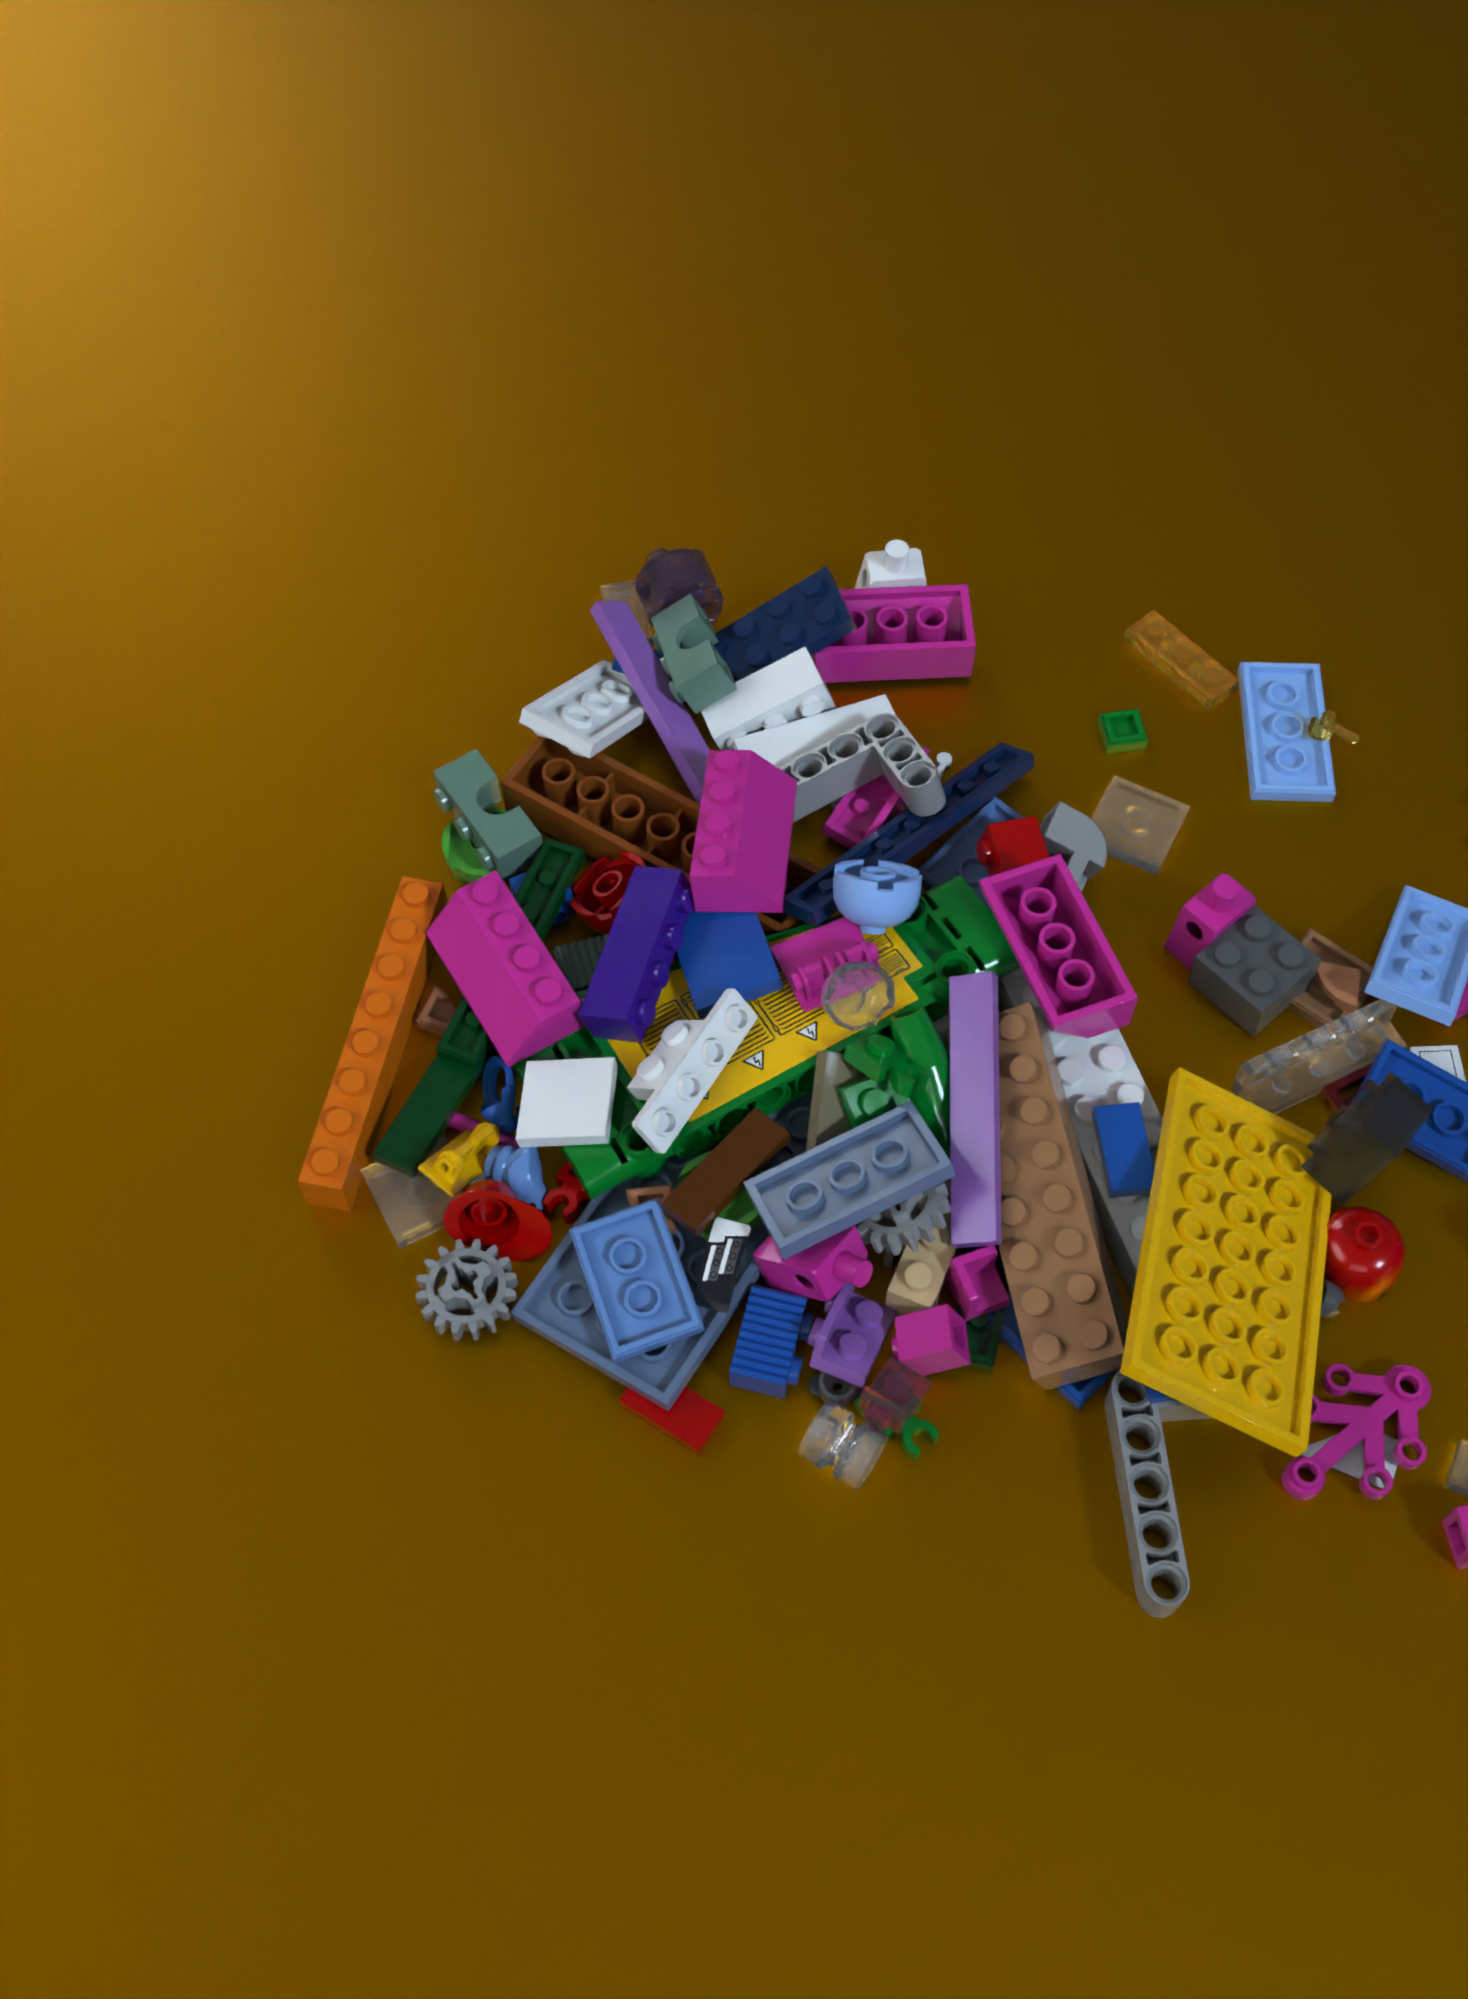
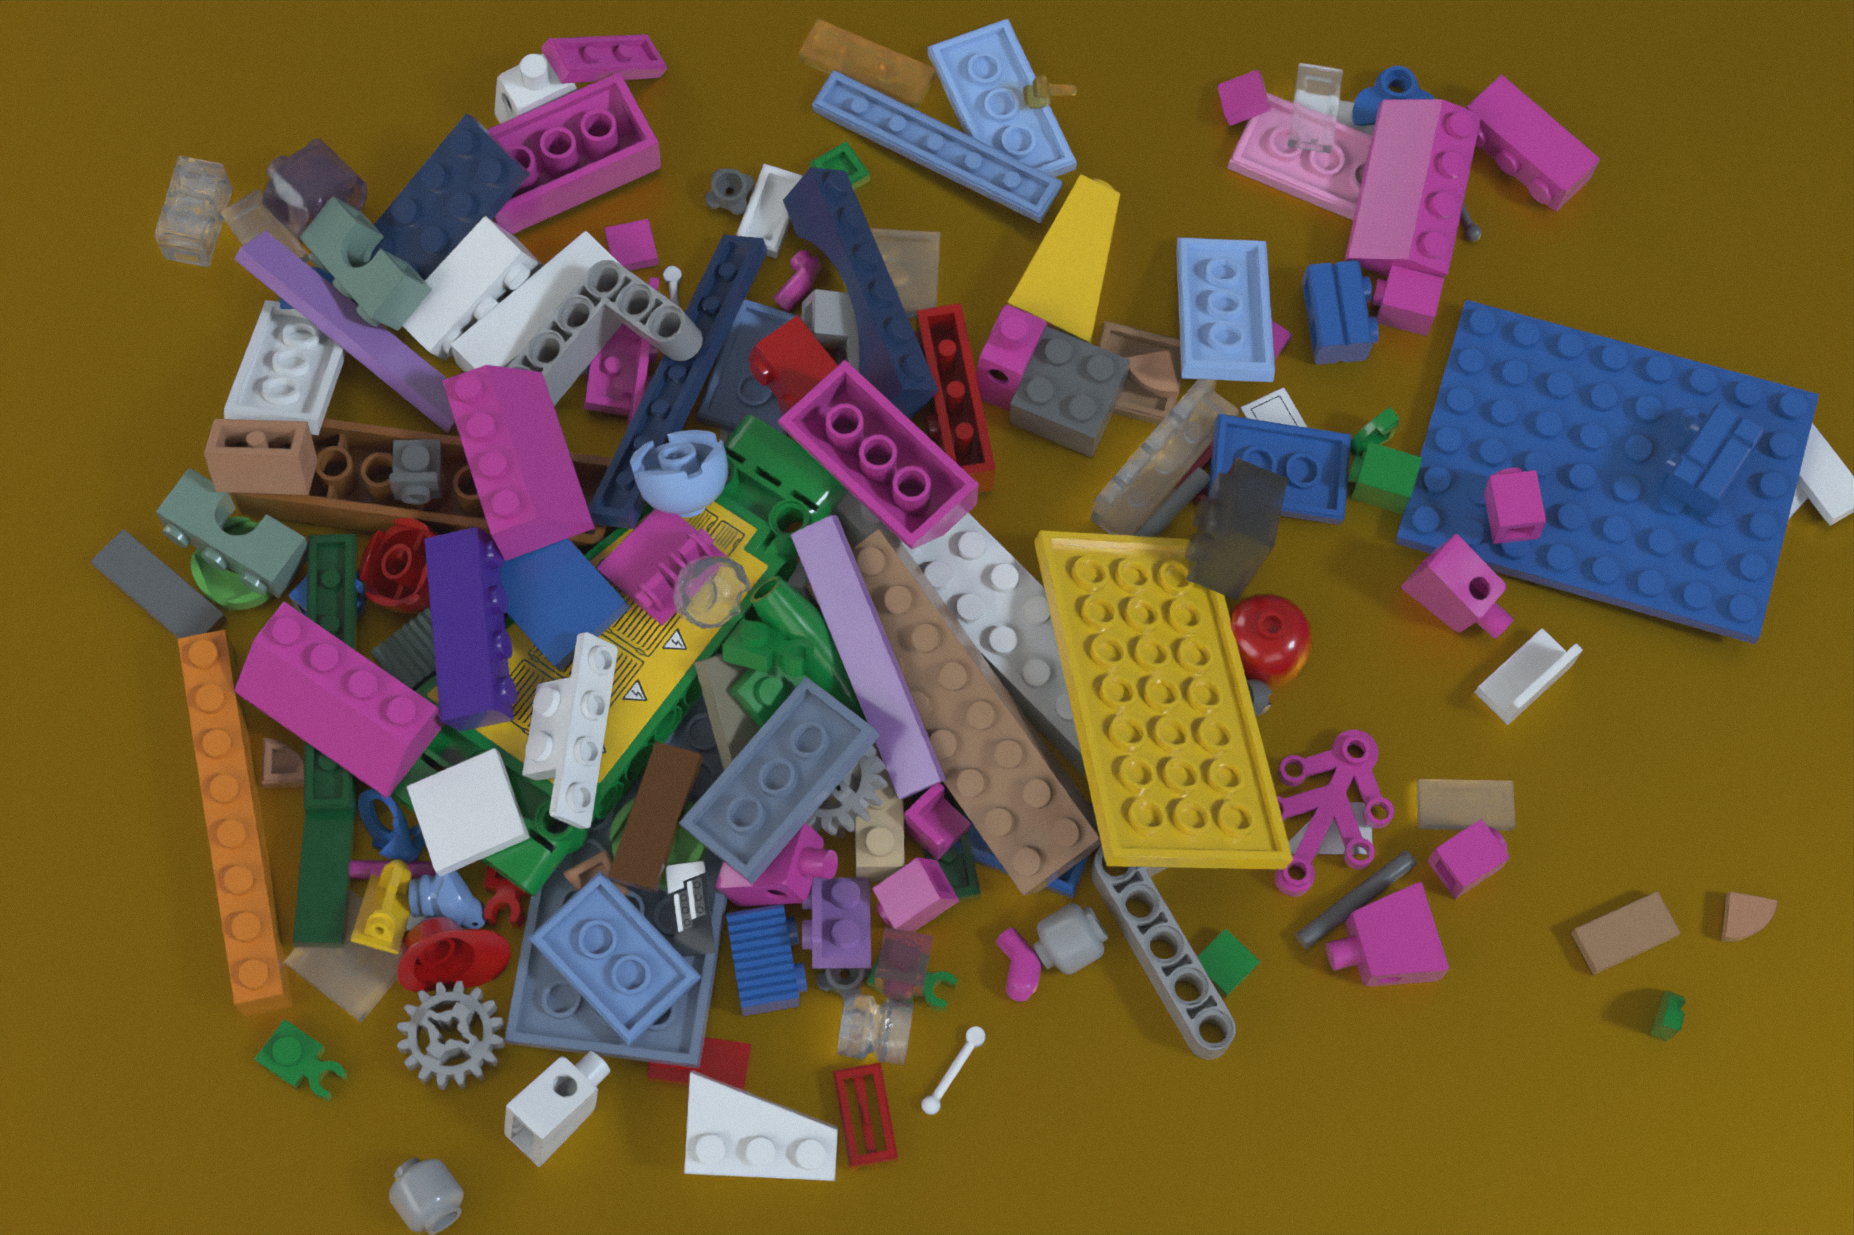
camera: 30 degrees left, 10 degrees up
blue tile [1091,1102,1154,1198] -> none
none -> dark grey tile [90,529,227,639]
none -> clear brick [155,156,232,267]
none -> nougat brick [204,419,318,495]
none -> green plate [254,1019,348,1101]
none -> dark grey bracket [389,439,443,504]
none -> light grey head [389,1158,464,1235]
none -> white torso [504,1051,610,1167]
none -> dark pink tile [541,34,667,83]
none -> dark pink tile [605,219,658,271]
none -> white wedge [685,1070,838,1181]
none -> dark grey plate [705,169,754,215]
none -> white tile [736,164,803,259]
none -> dark pink arm [772,250,822,312]
none -> dark blue arch [783,167,939,420]
none -> medium blue tile [811,70,1063,224]
none -> red tile [833,1062,898,1170]
none -> red brick [914,303,996,493]
none -> white hinge [921,1026,985,1115]
none -> dark pink arm [996,927,1042,1002]
none -> yellow slope [1007,174,1120,344]
none -> light grey head [1033,903,1108,975]
none -> dark grey bar [1133,467,1211,537]
none -> green tile [1197,928,1261,998]
none -> dark grey bar [1295,850,1417,949]
none -> dark pink torso [1326,882,1449,986]

